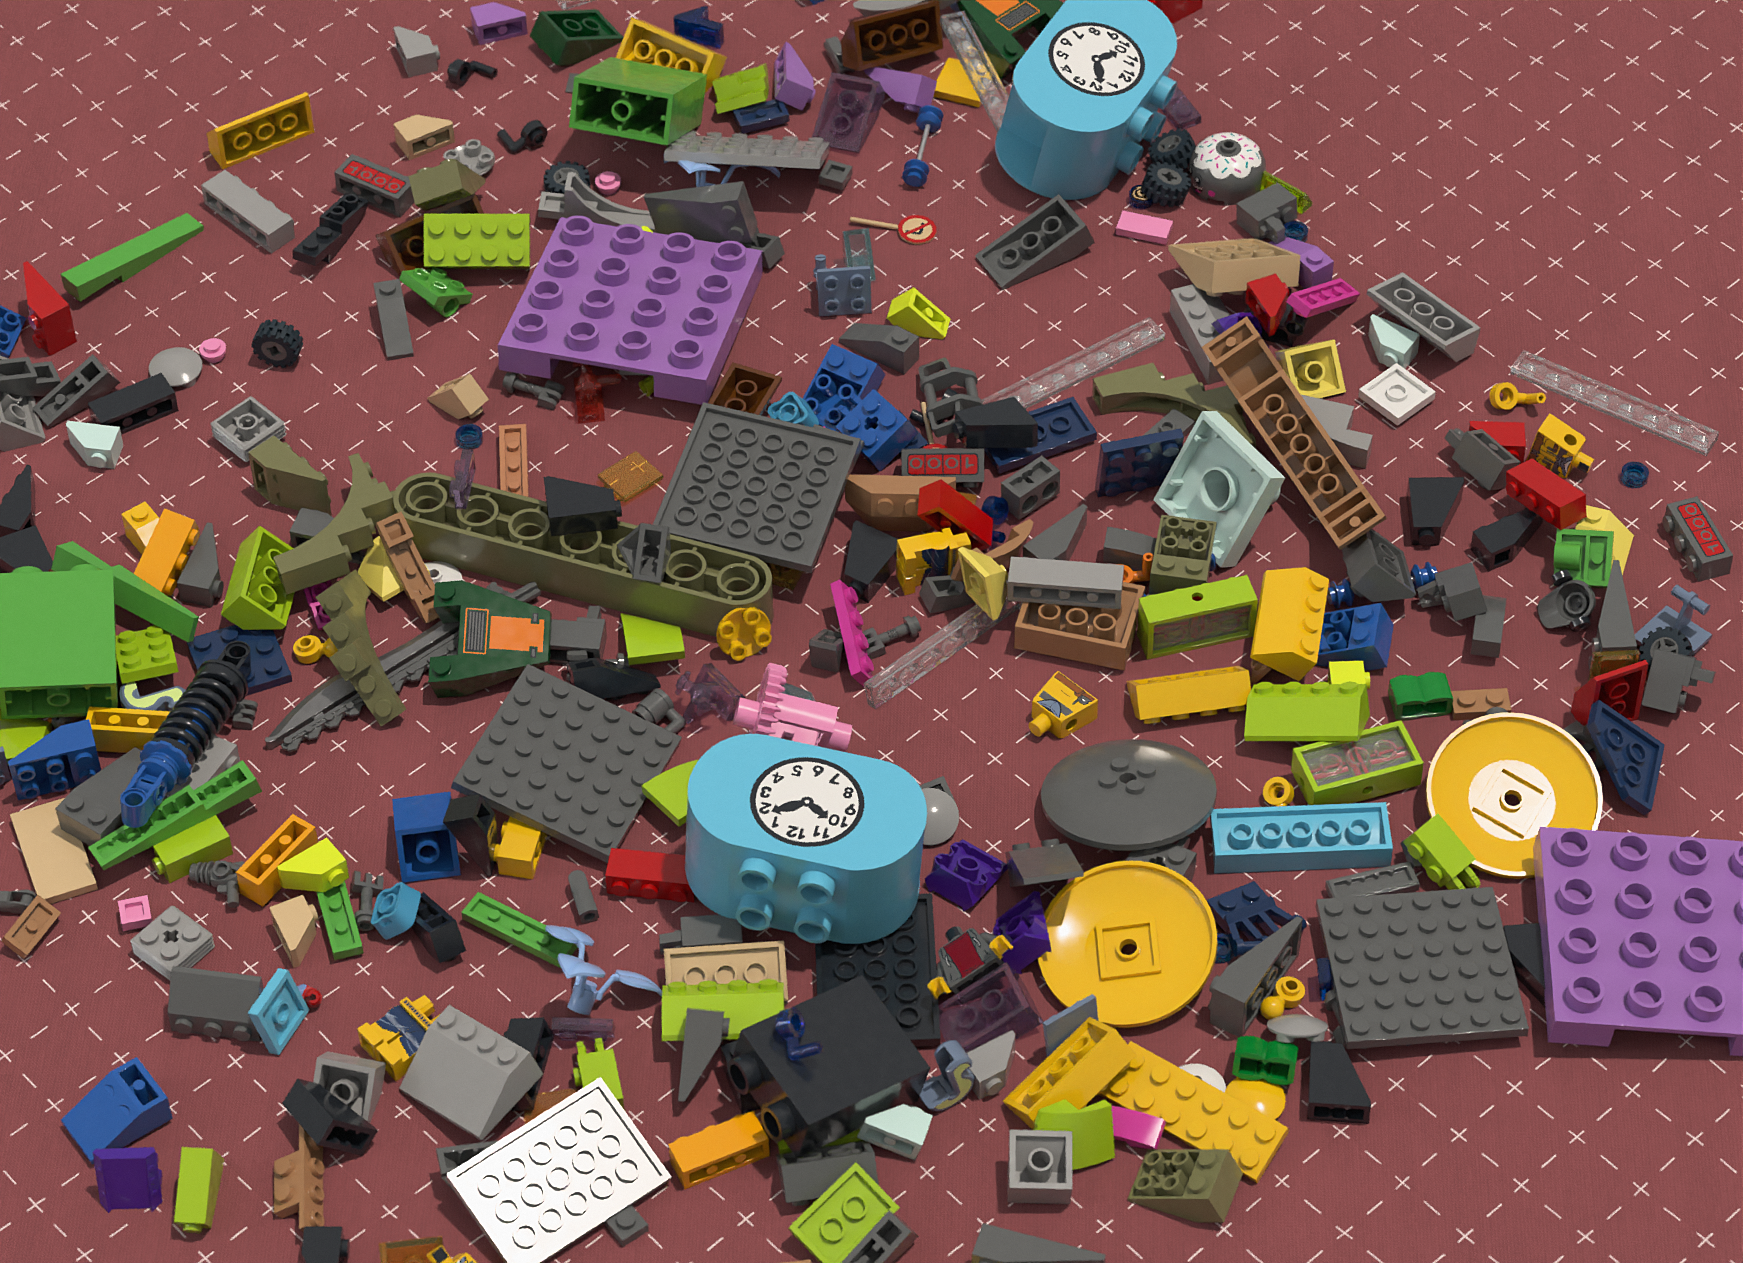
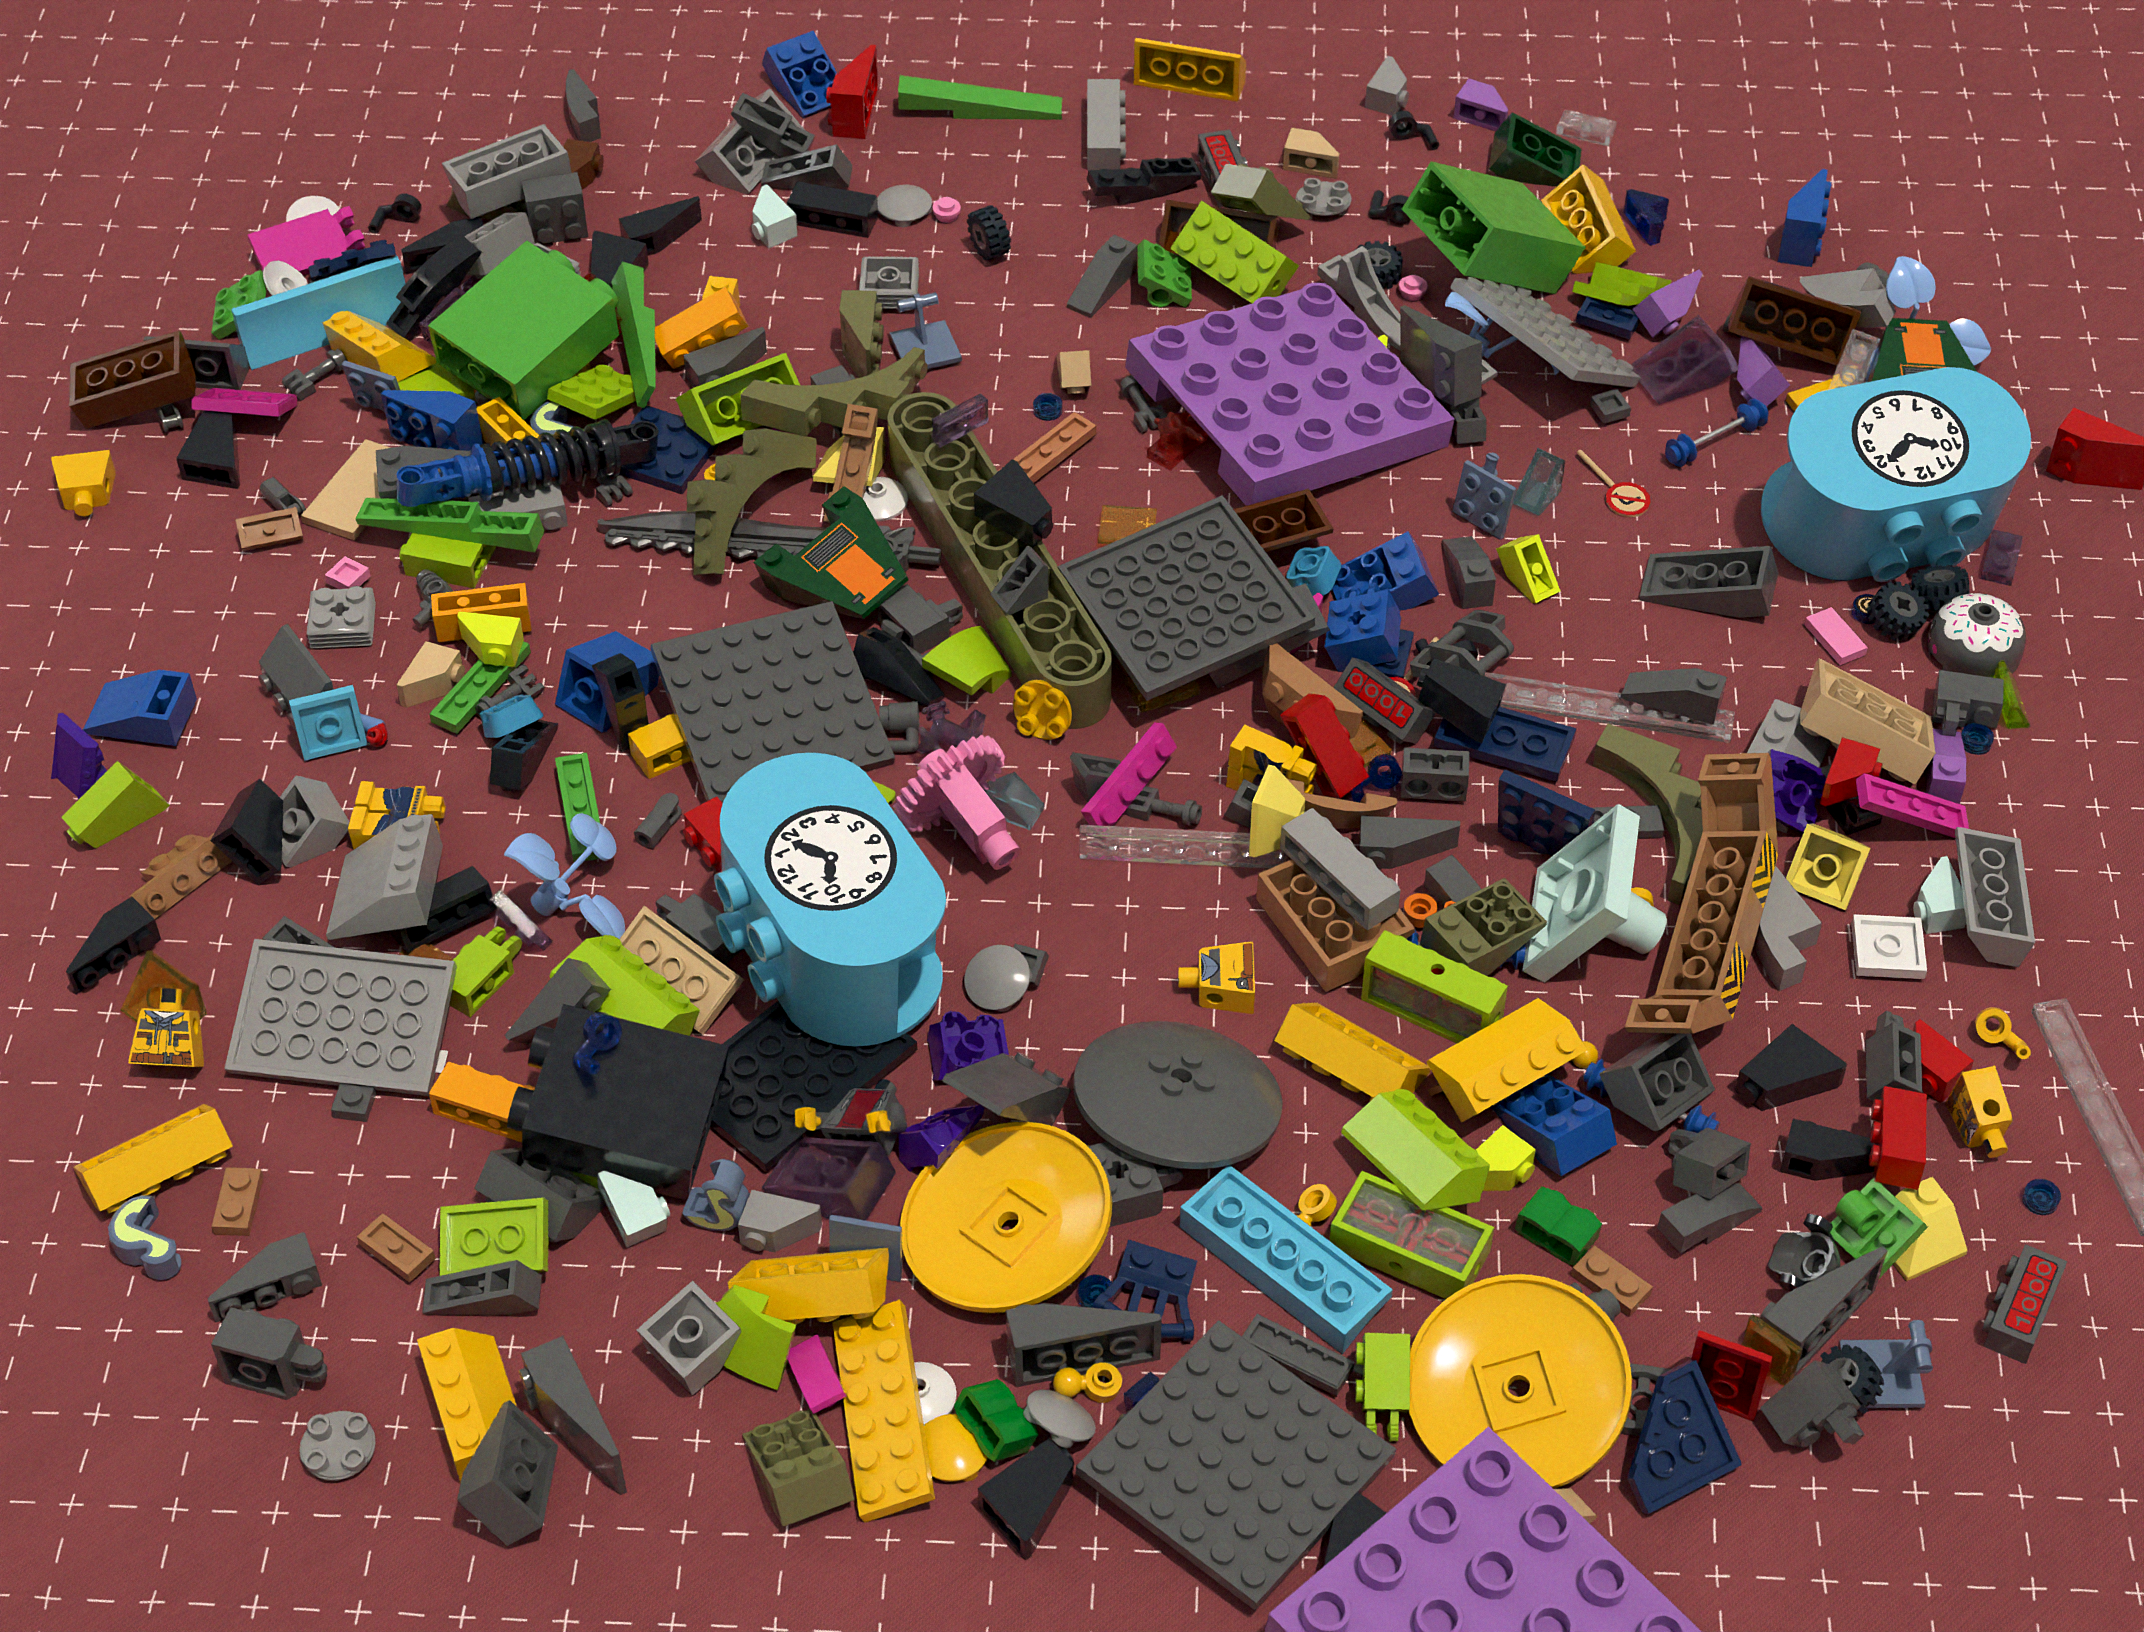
camera: 45 degrees right, 0 degrees up
black slope [844,520,898,603] -> none
none -> sand blue plate [890,292,962,369]
none -> dark grey slope [1621,668,1727,725]

